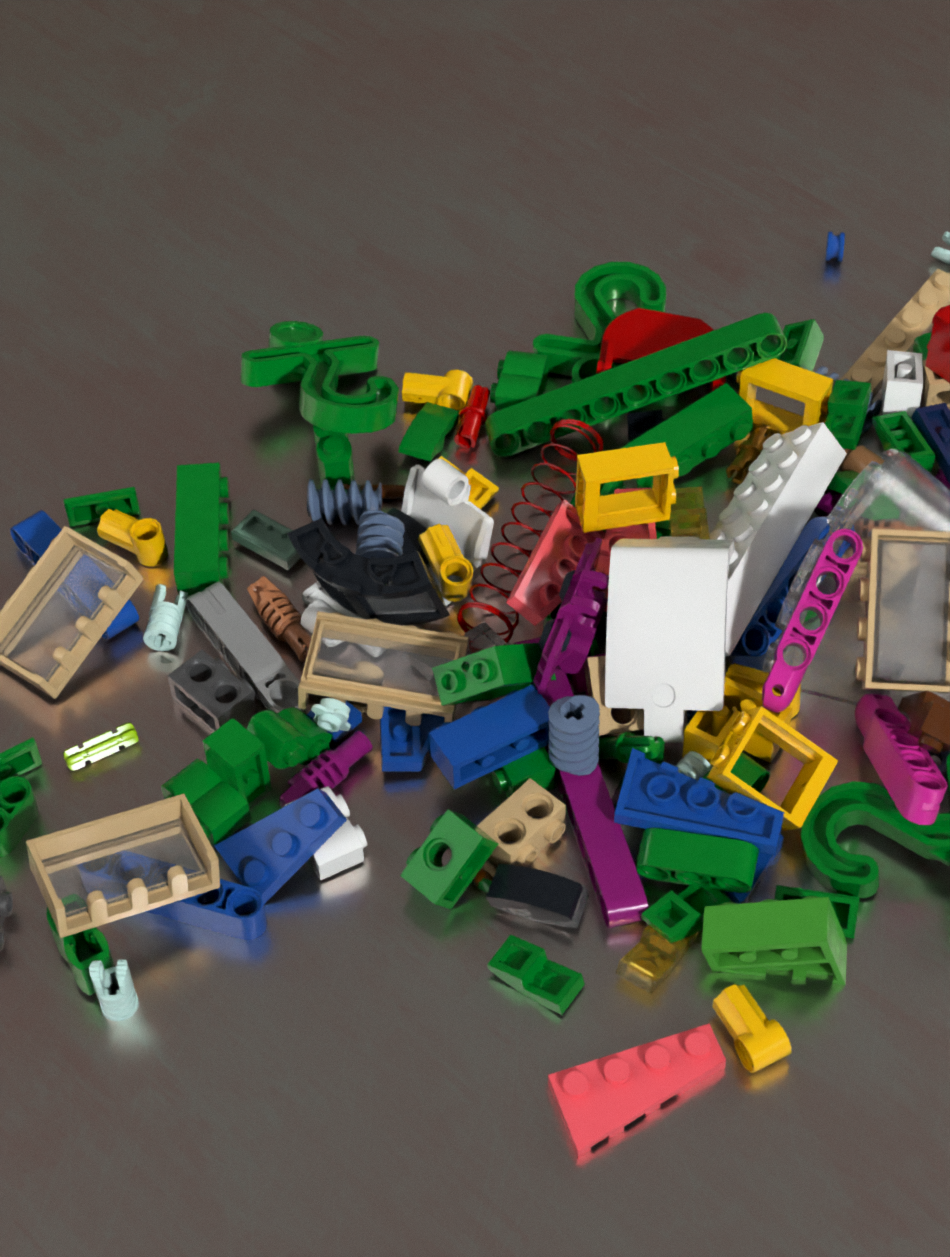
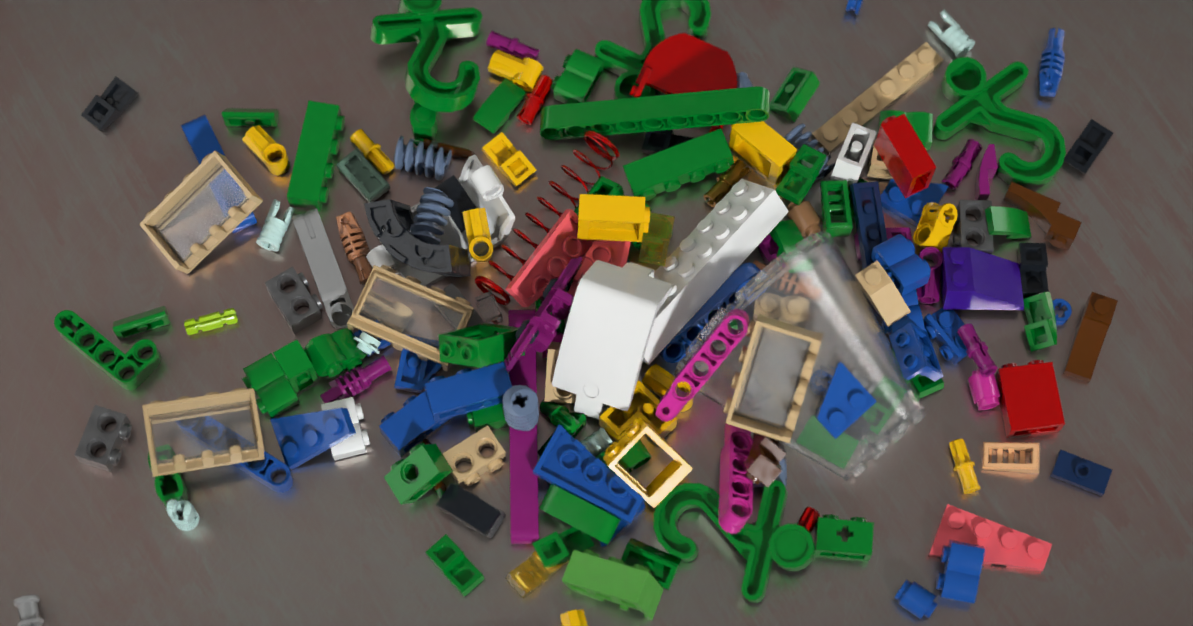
camera: 10 degrees right, 20 degrees up
none -> yellow axle [350,129,394,174]
none -> blue brick [379,388,453,457]
none -> magenta pin [486,30,540,60]

